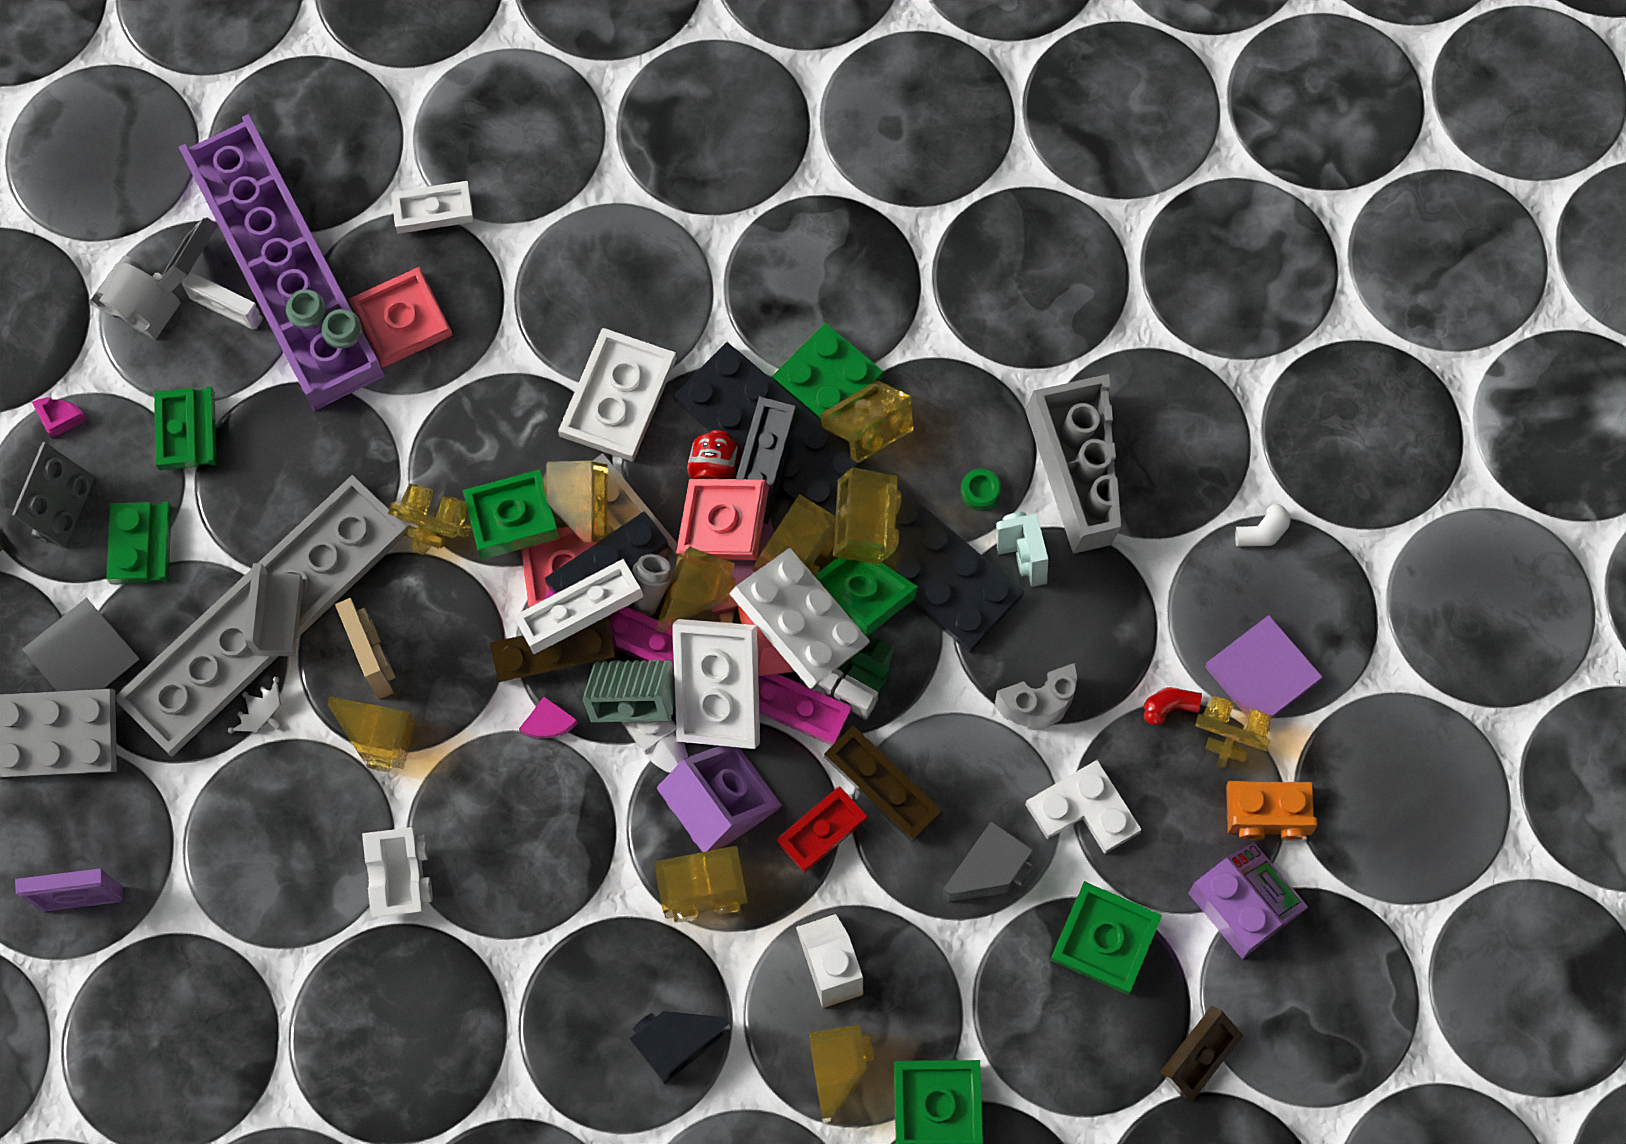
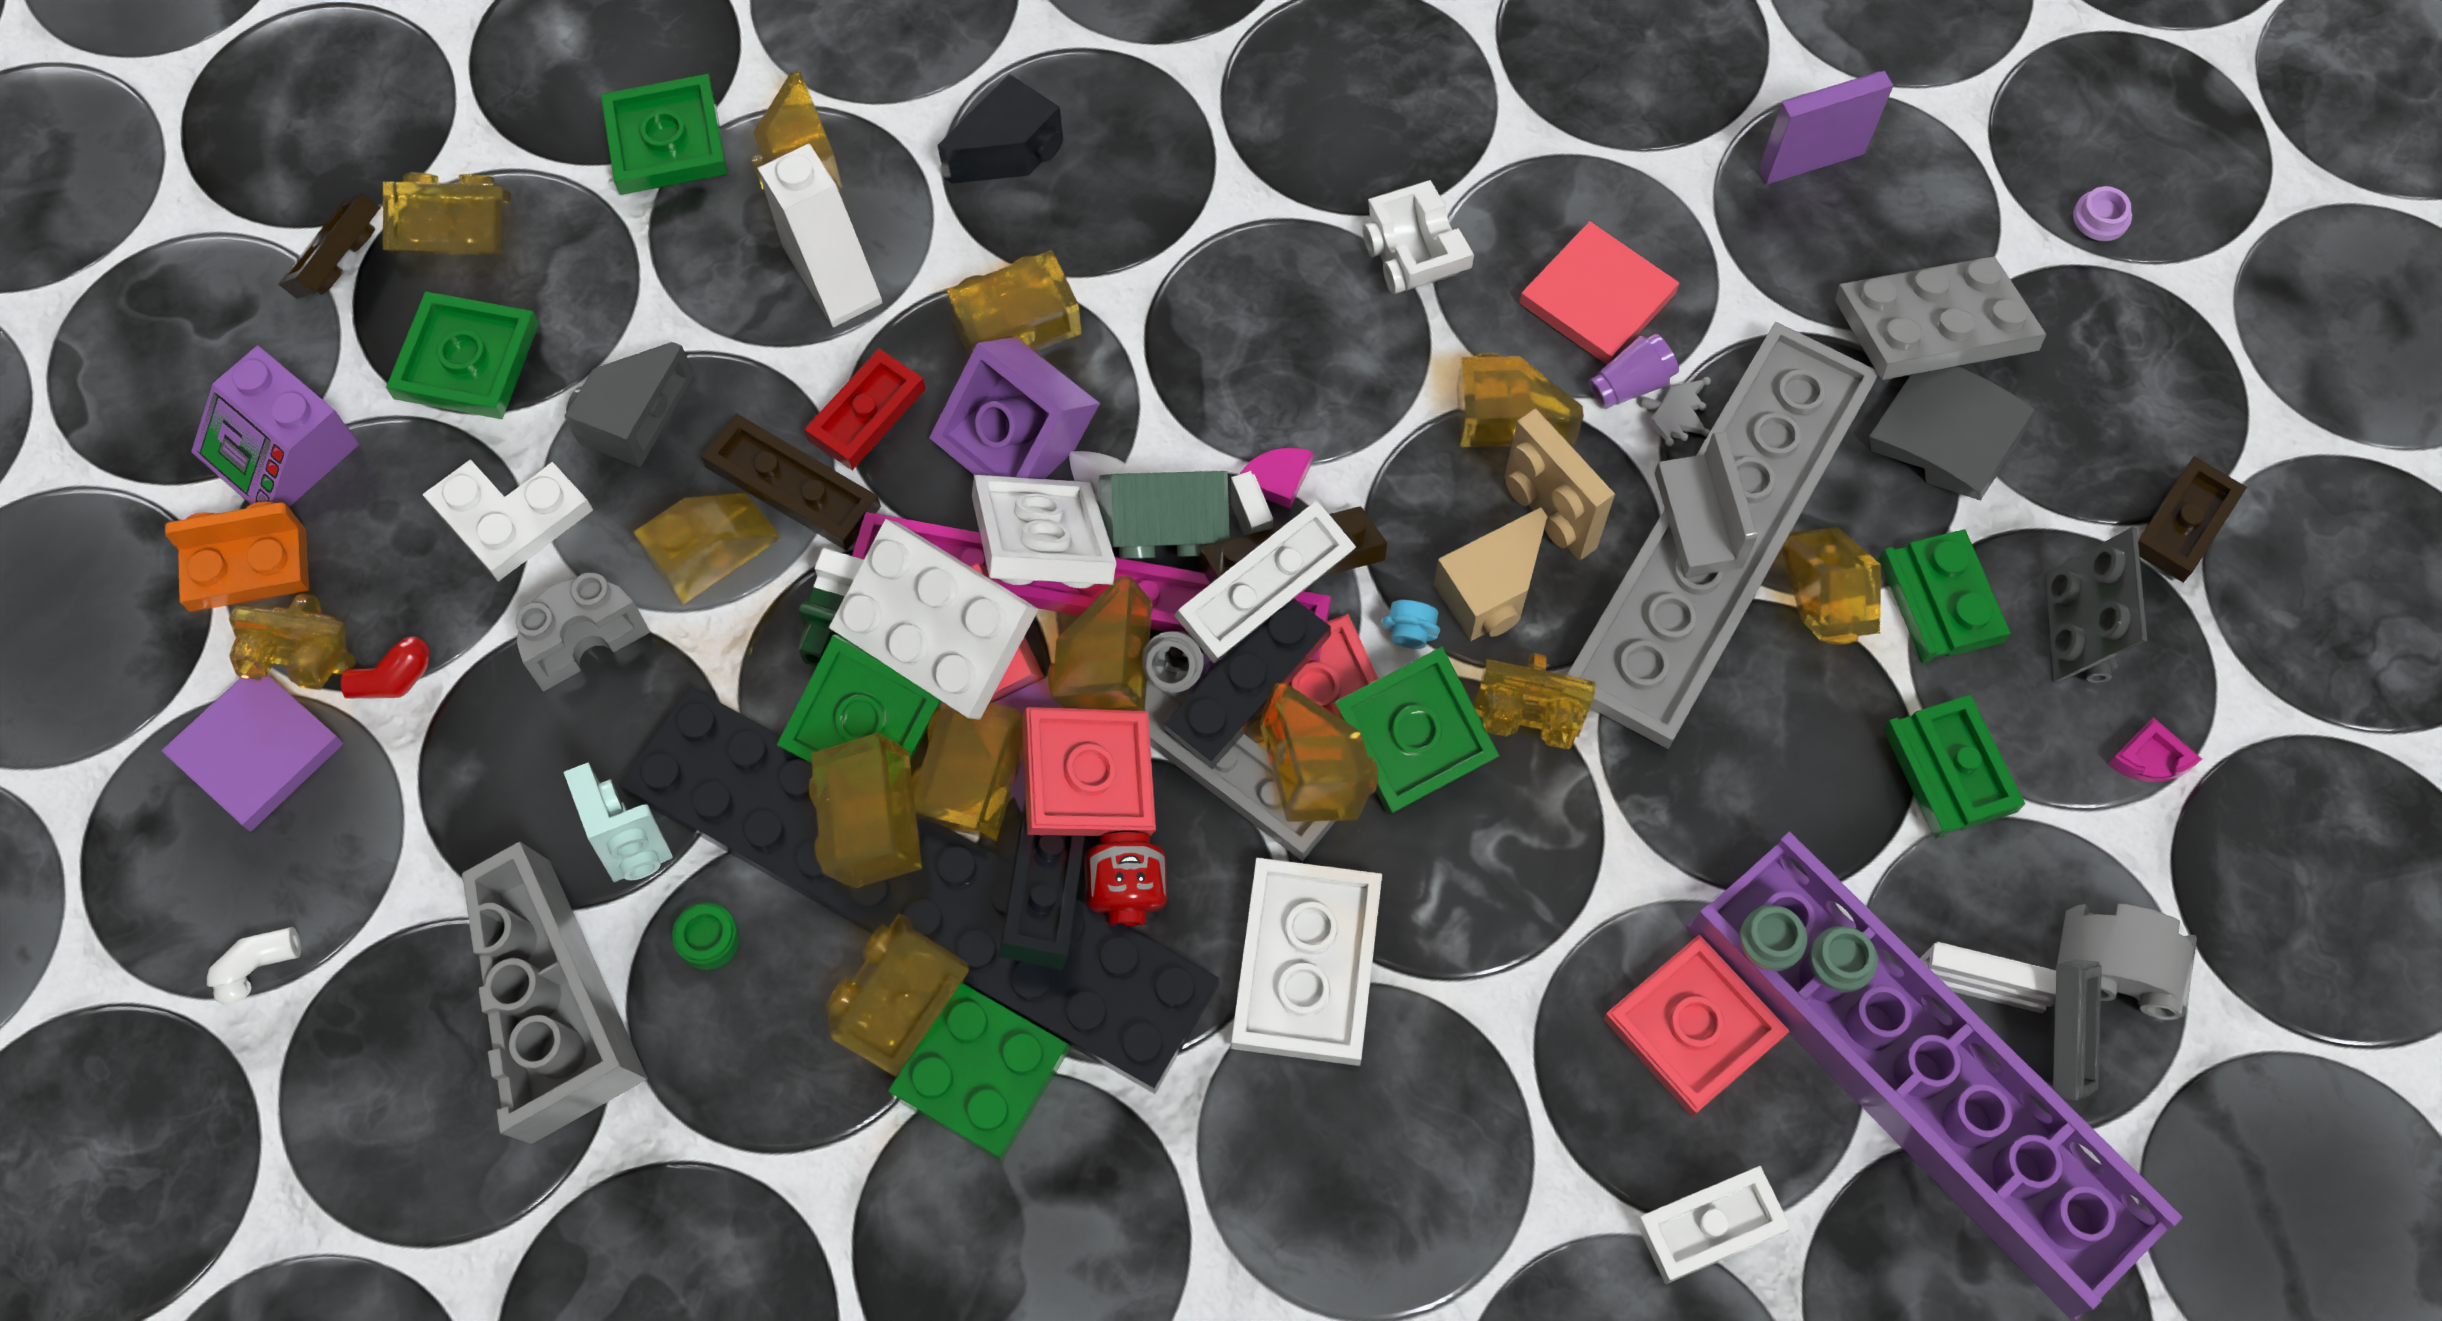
camera: 165 degrees right, 5 degrees down
none -> clear yellow bracket [383,173,511,255]
none -> clear yellow slope [634,493,781,605]
none -> white tile [1231,471,1273,535]
none -> medium azure plate [1381,600,1440,649]
none -> tan slope [1433,507,1548,642]
none -> coral tile [1519,221,1680,365]
none -> medium lavender cone [1588,334,1679,409]
none -> clear yellow slope [1782,527,1881,645]

